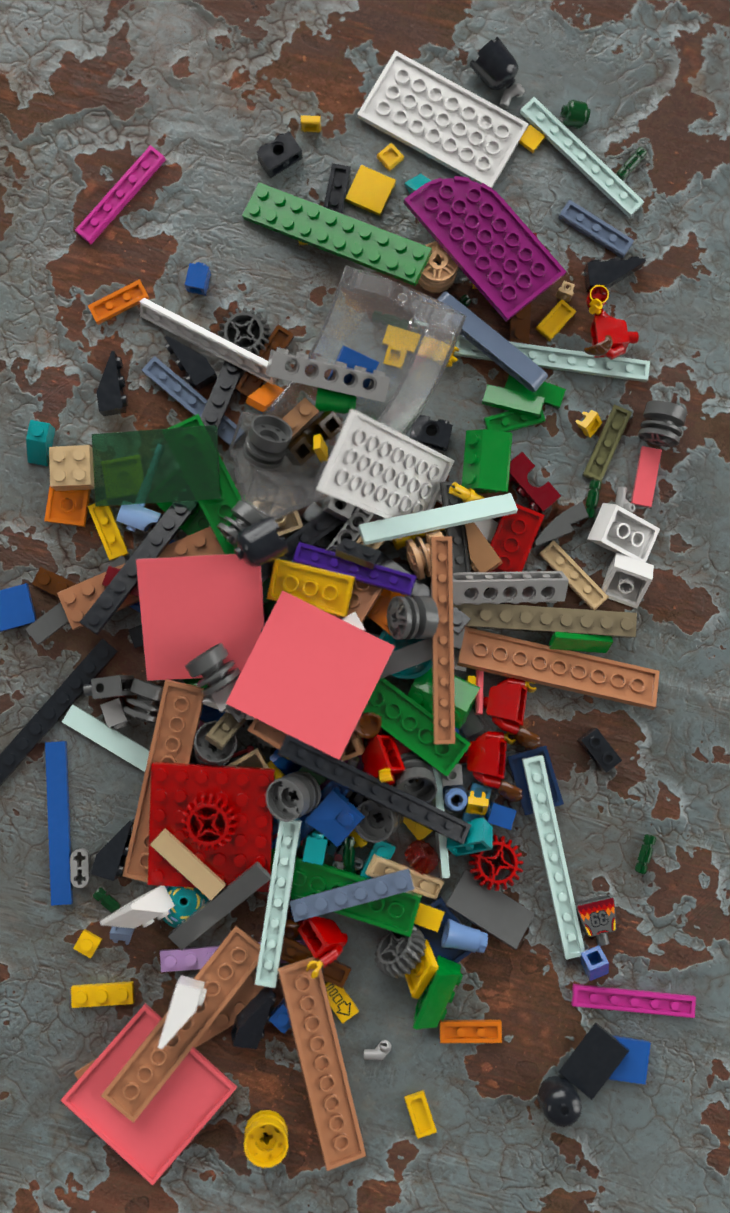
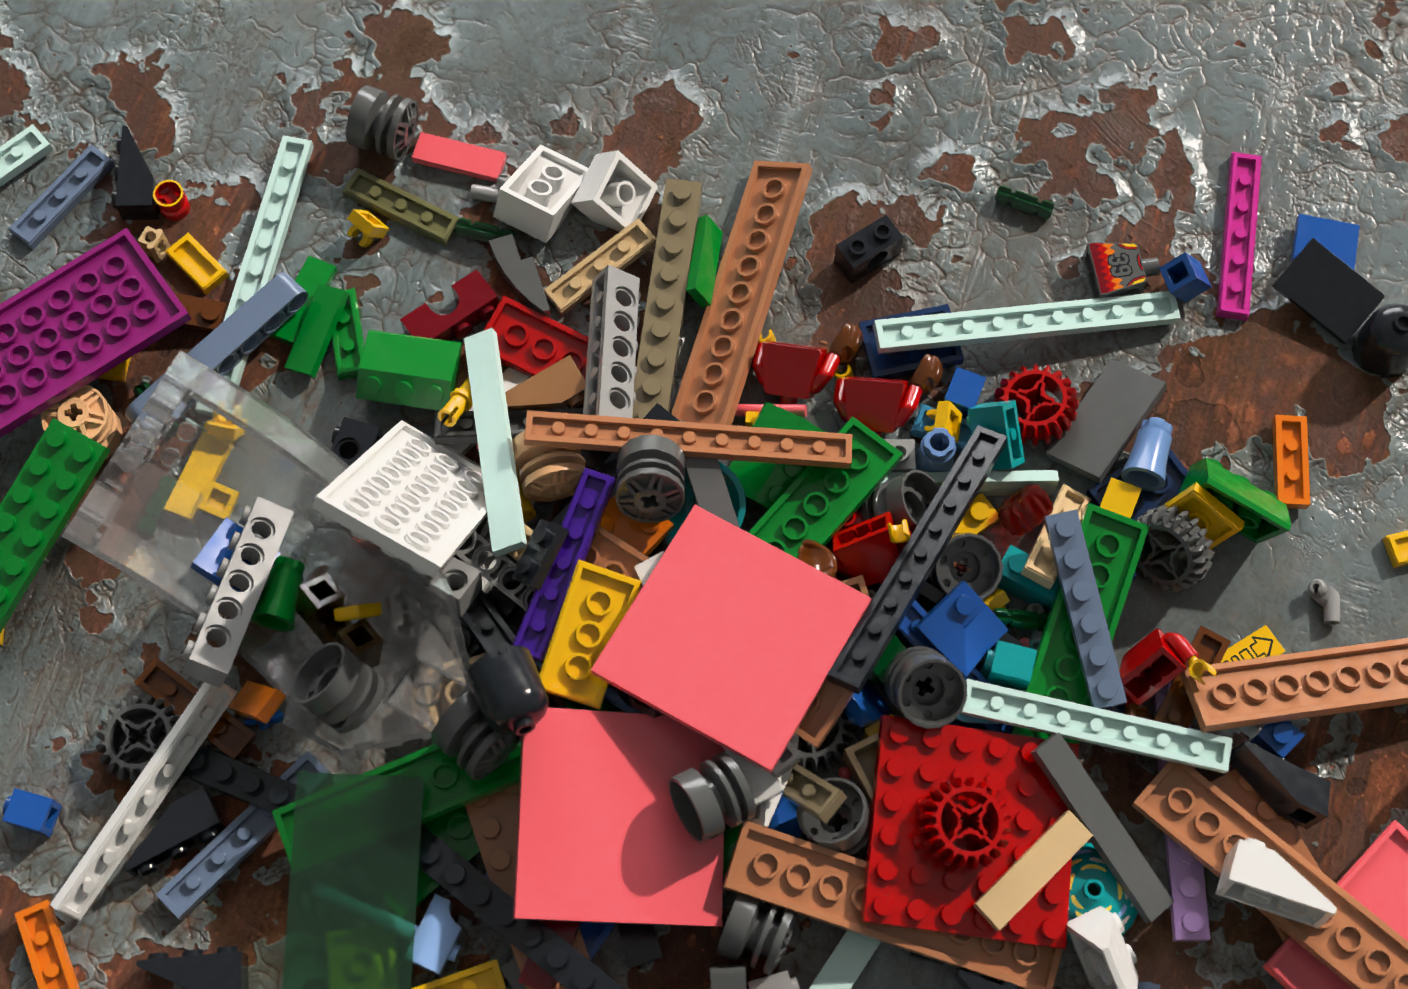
camera: 85 degrees left, 15 degrees down
medium nougat brick [282,398,319,442] -> none
red torso [584,298,638,360] -> none

